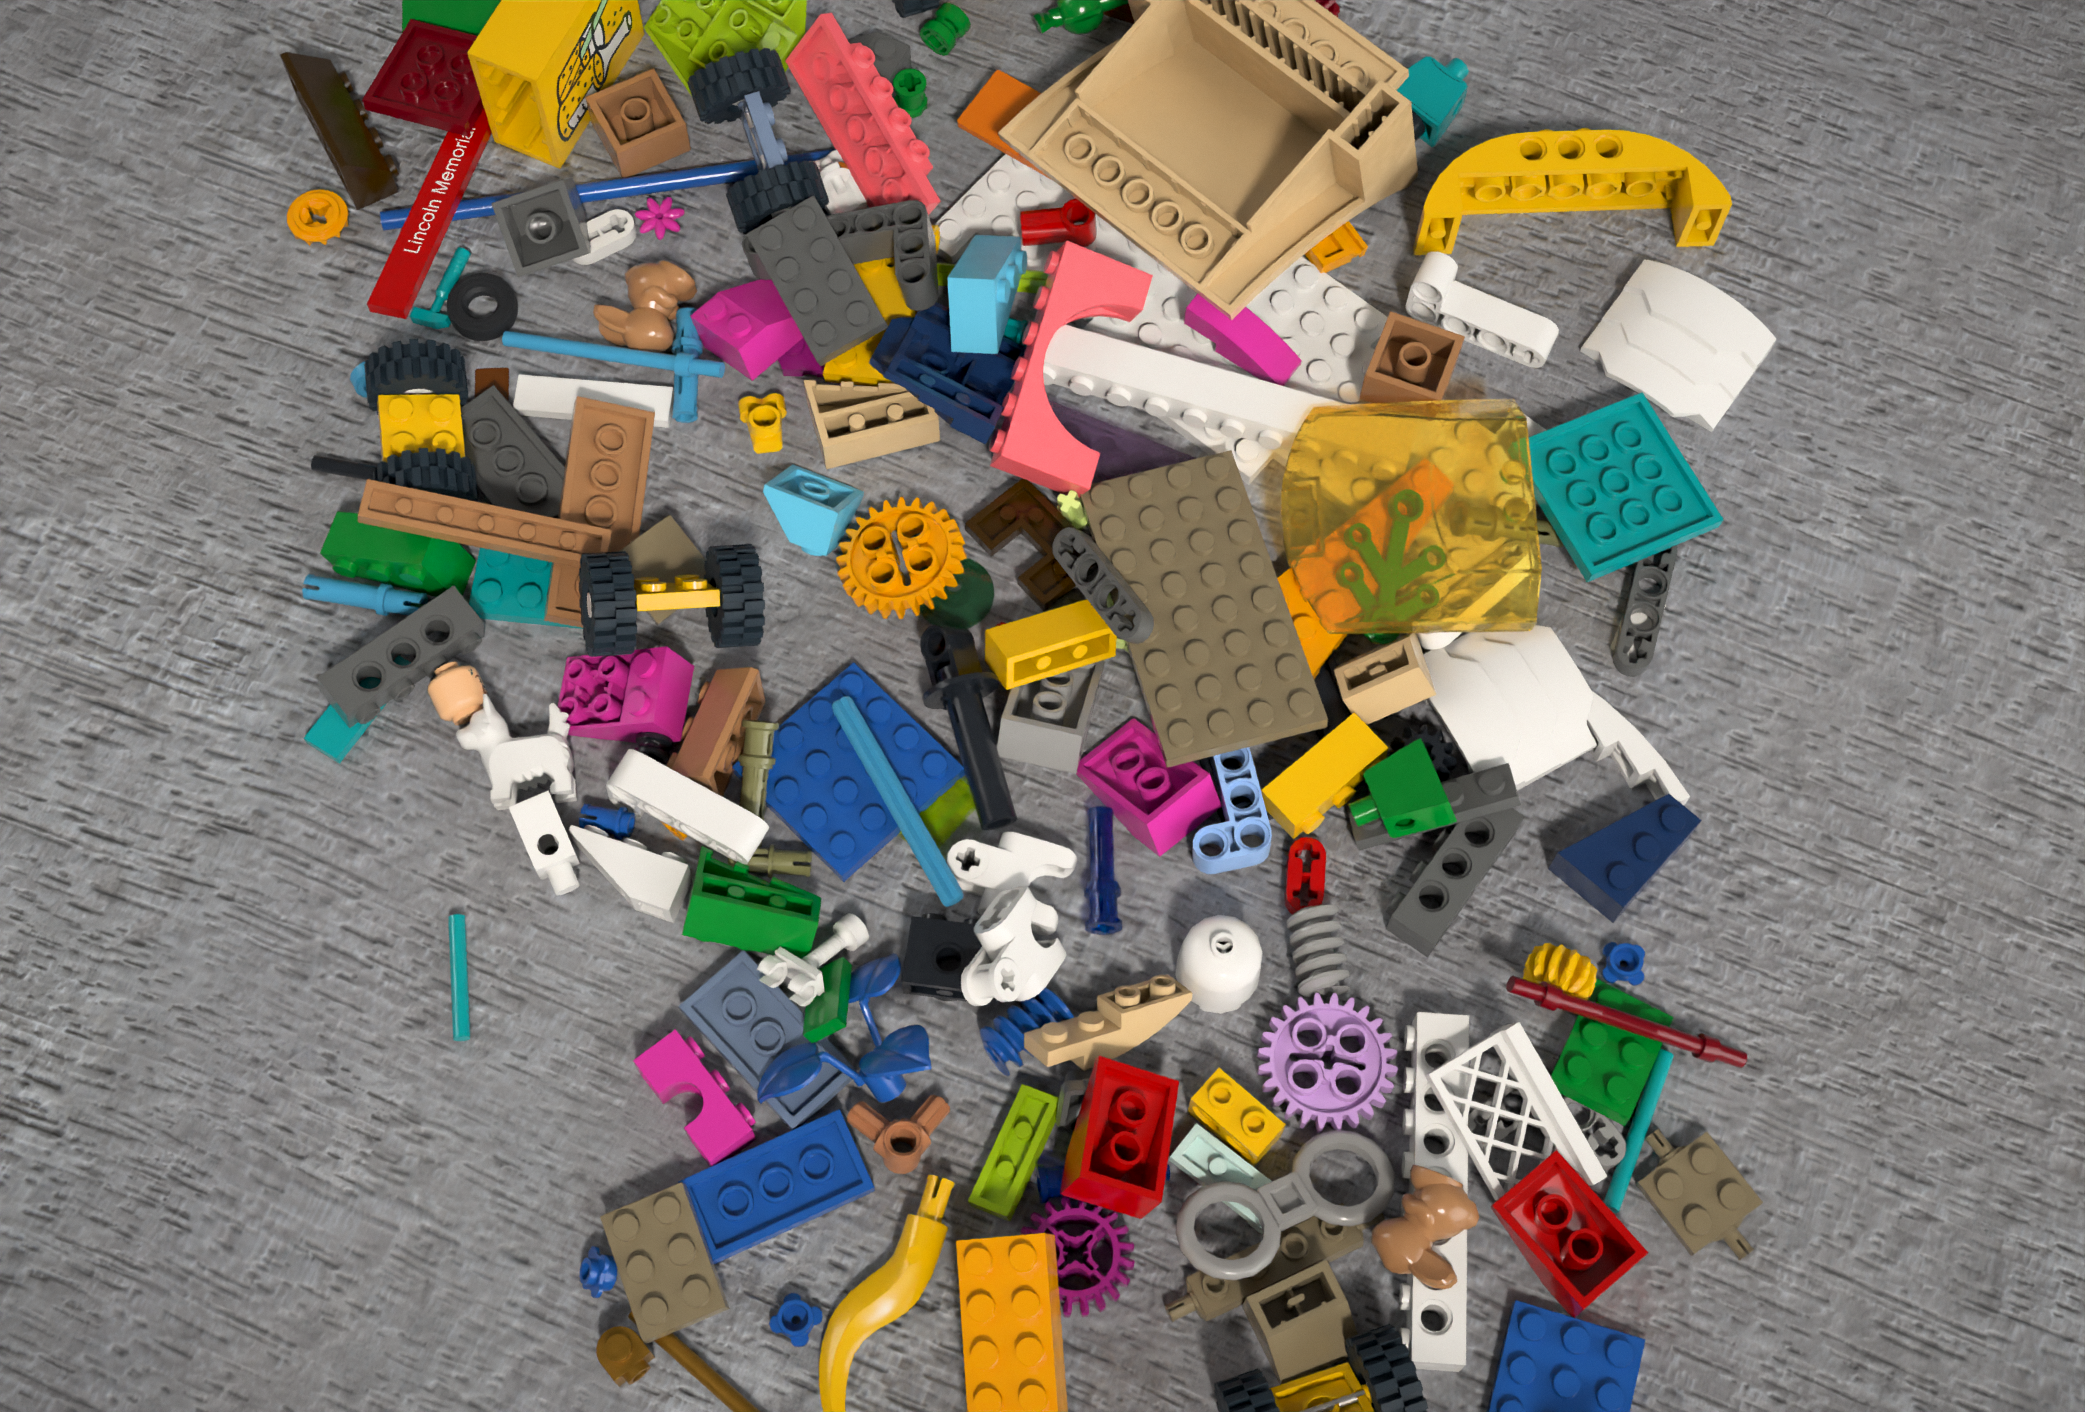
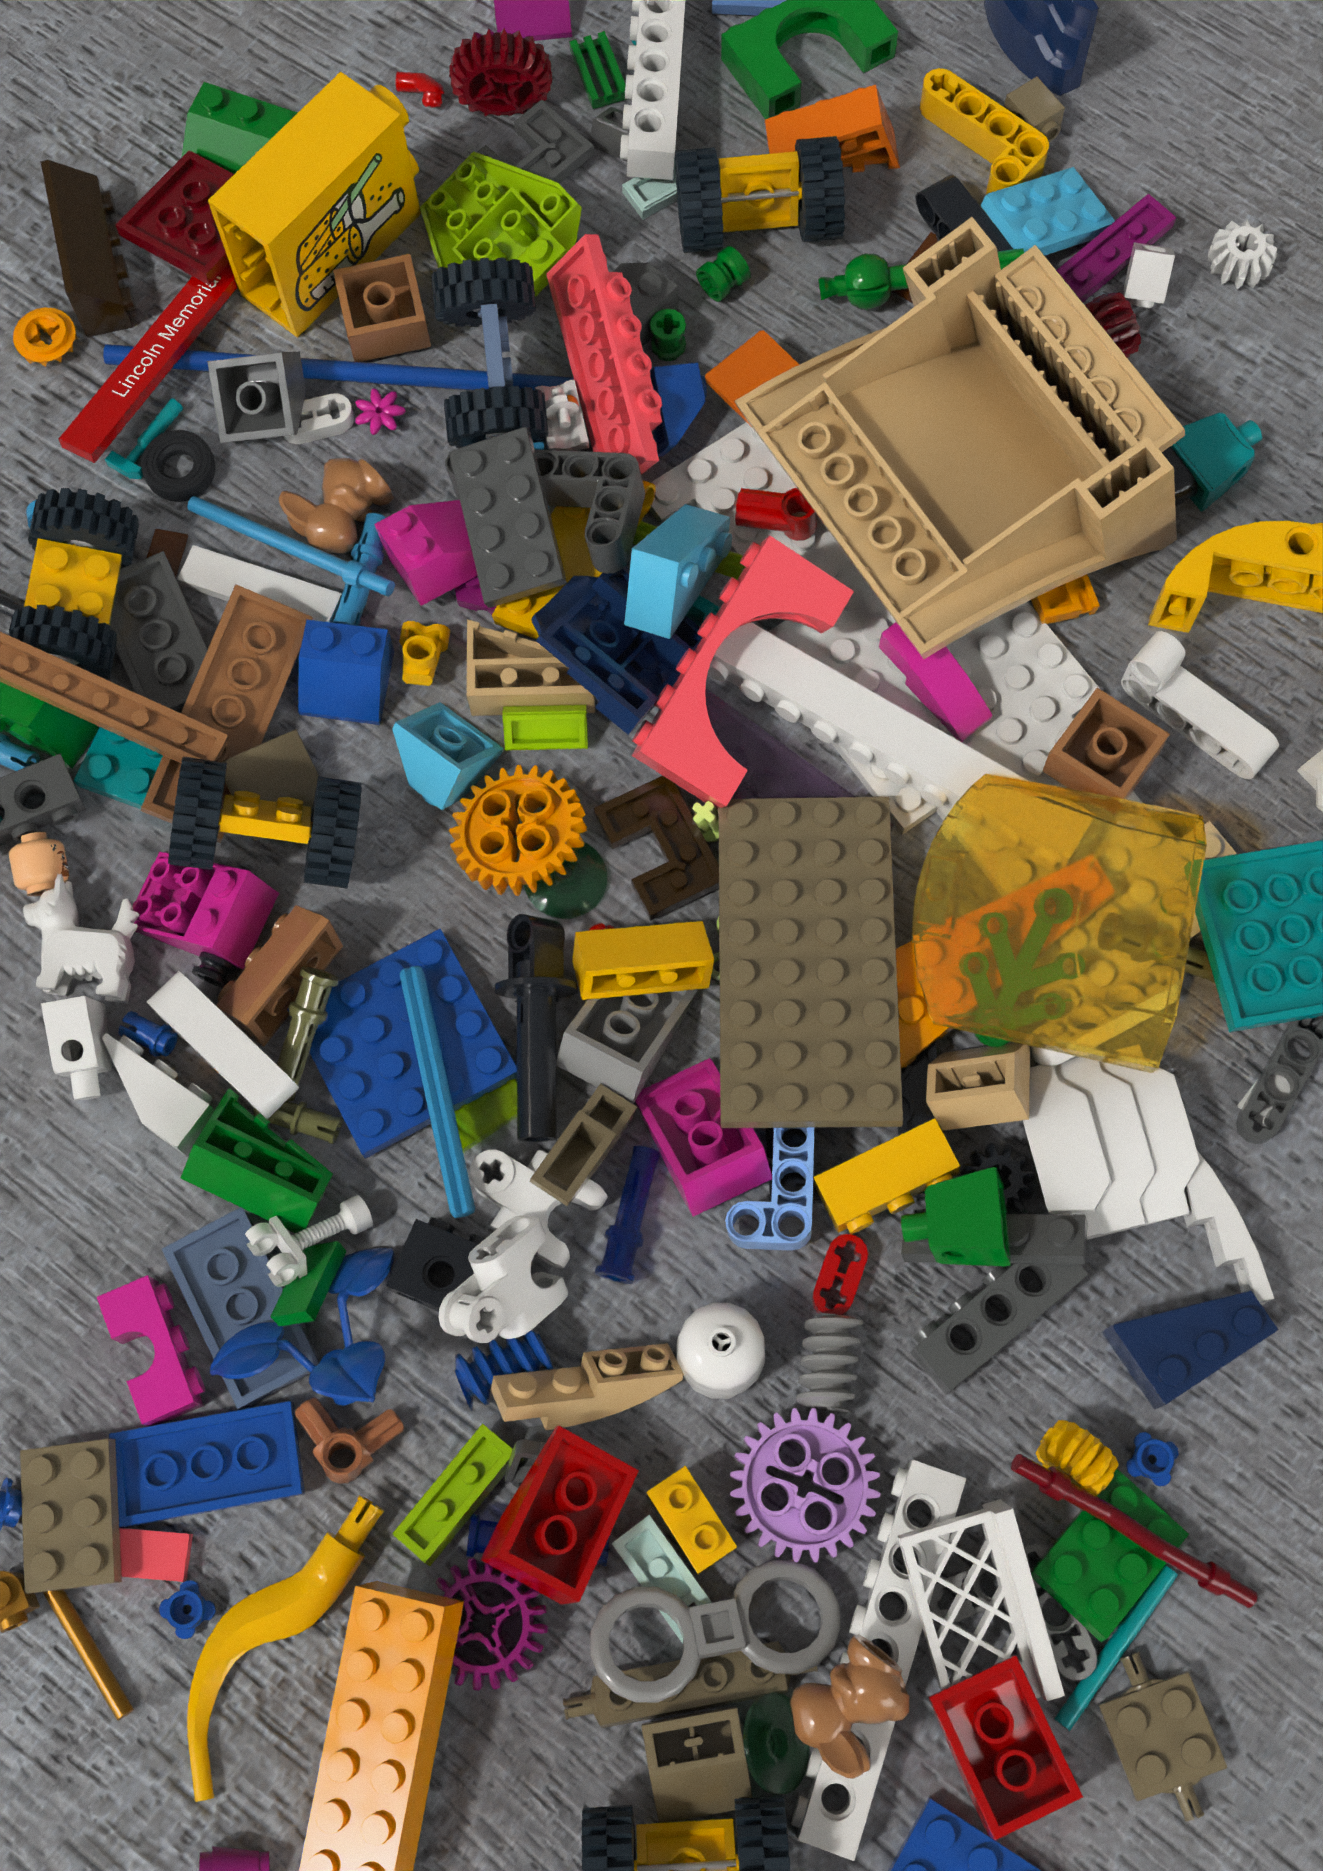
camera: 20 degrees right, 5 degrees up
dark grey beam [1052,527,1154,644] -> none
none -> coral tile [119,1528,193,1582]
none -> blue slope [298,619,395,725]
none -> lime tile [502,704,588,750]
none -> dark tan slope [529,1083,637,1206]
none -> blue slope [650,363,707,457]
none -> clear green dish [743,1692,809,1795]

